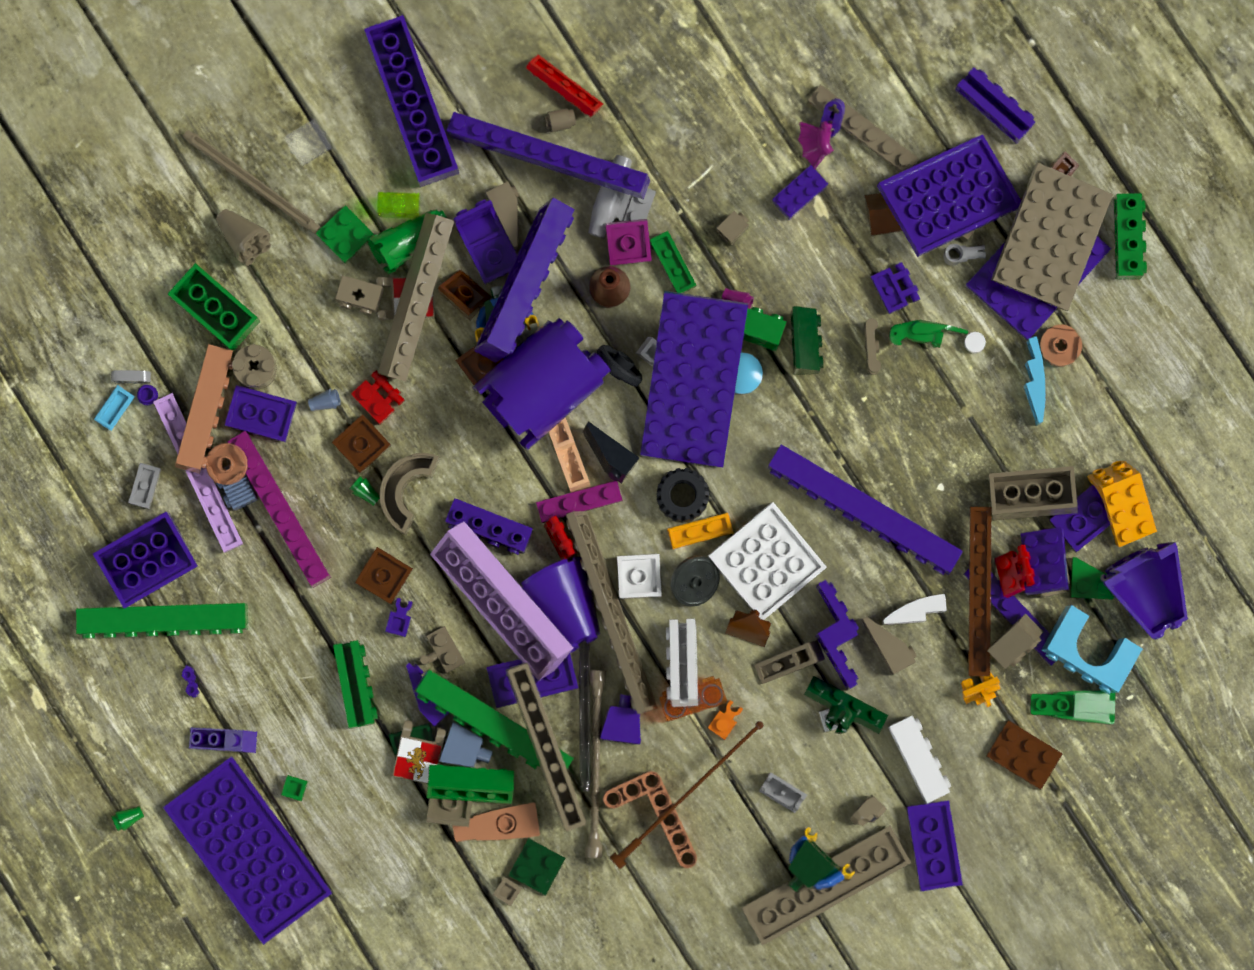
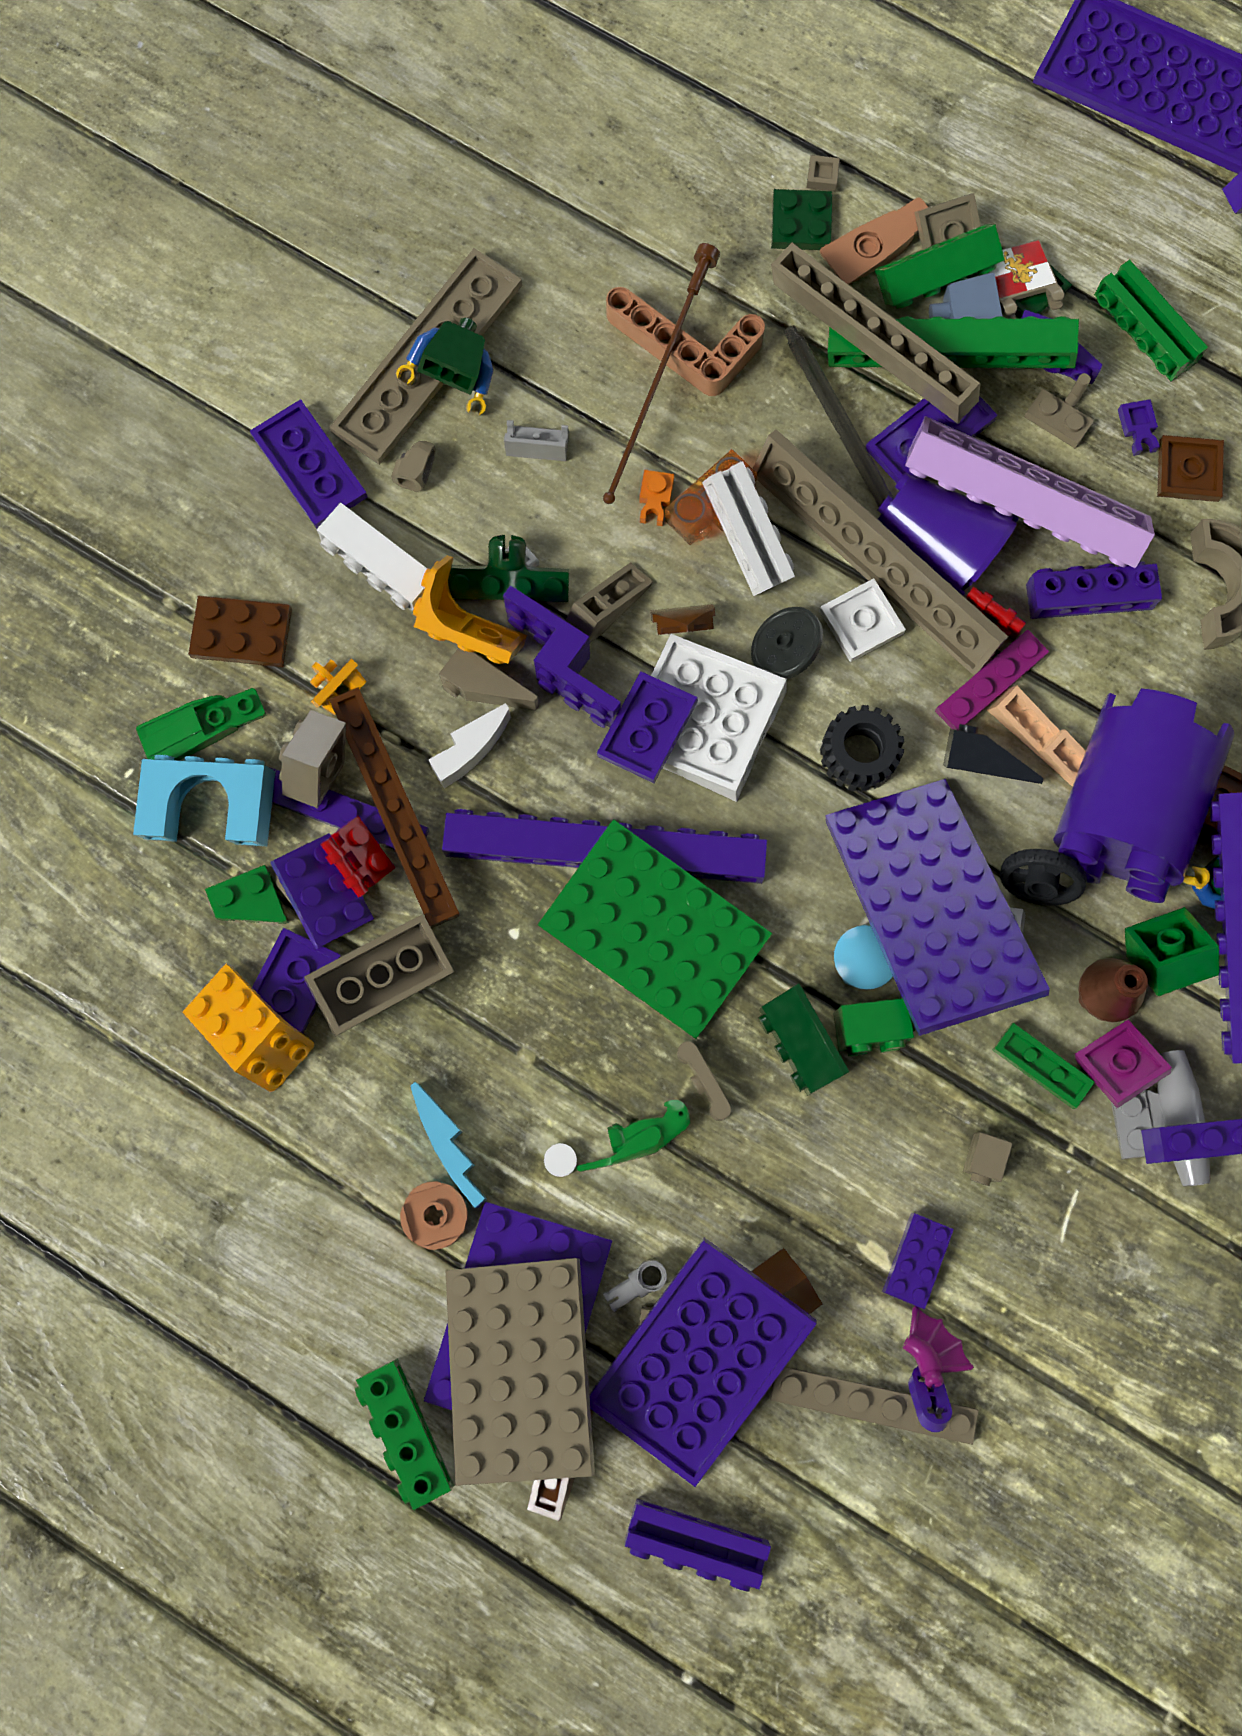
camera: 155 degrees right, 5 degrees down
green plate [281,775,308,801] -> none
dark tan hose [585,670,606,858] -> none
dark purple torso [600,695,641,745] -> none
light orange tile [667,513,734,549] -> none
magenta cone [721,288,754,309] -> none
dark purple plate [871,262,921,314] -> none
dark purple cone [1101,542,1188,640] -> none
none -> light orange bracket [413,555,527,664]
none -> green plate [537,819,772,1039]
none -> dark purple plate [597,671,698,784]
none -> green brick [1125,907,1219,997]

